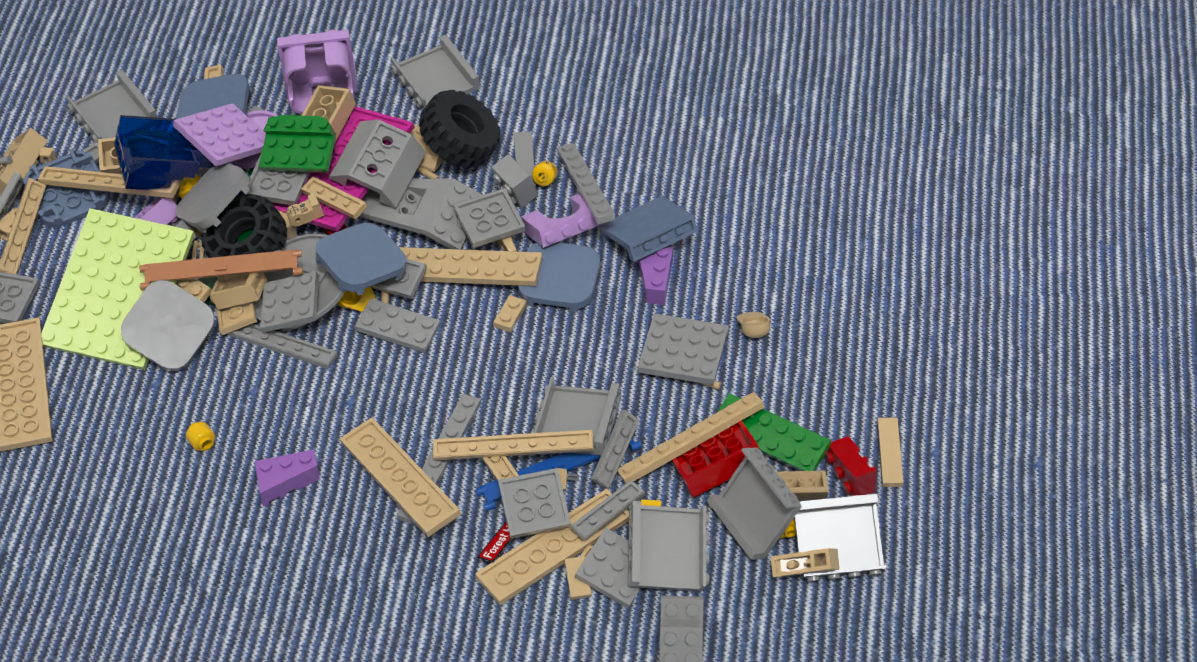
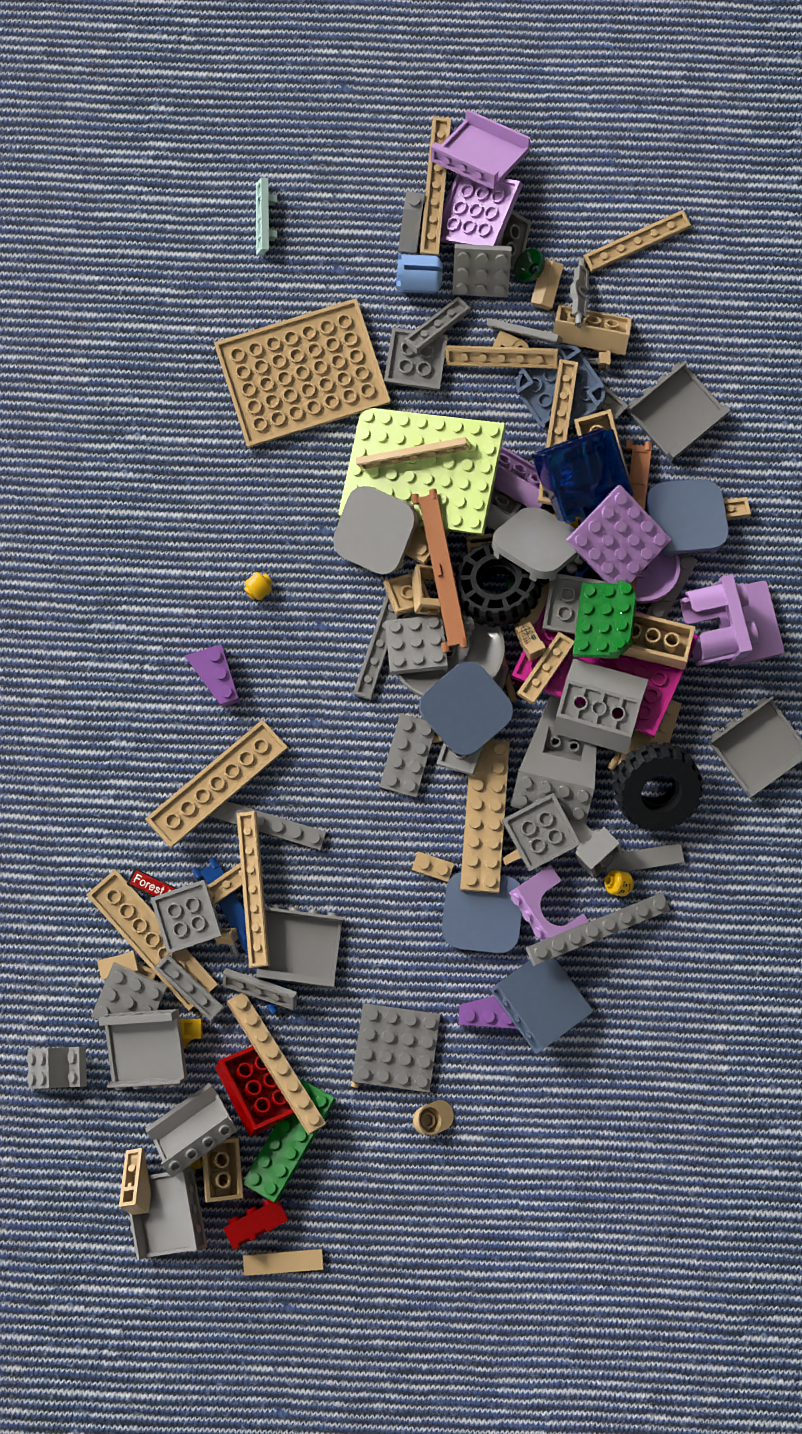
camera: 85 degrees right, 30 degrees up
none -> tan tile [356,437,471,470]

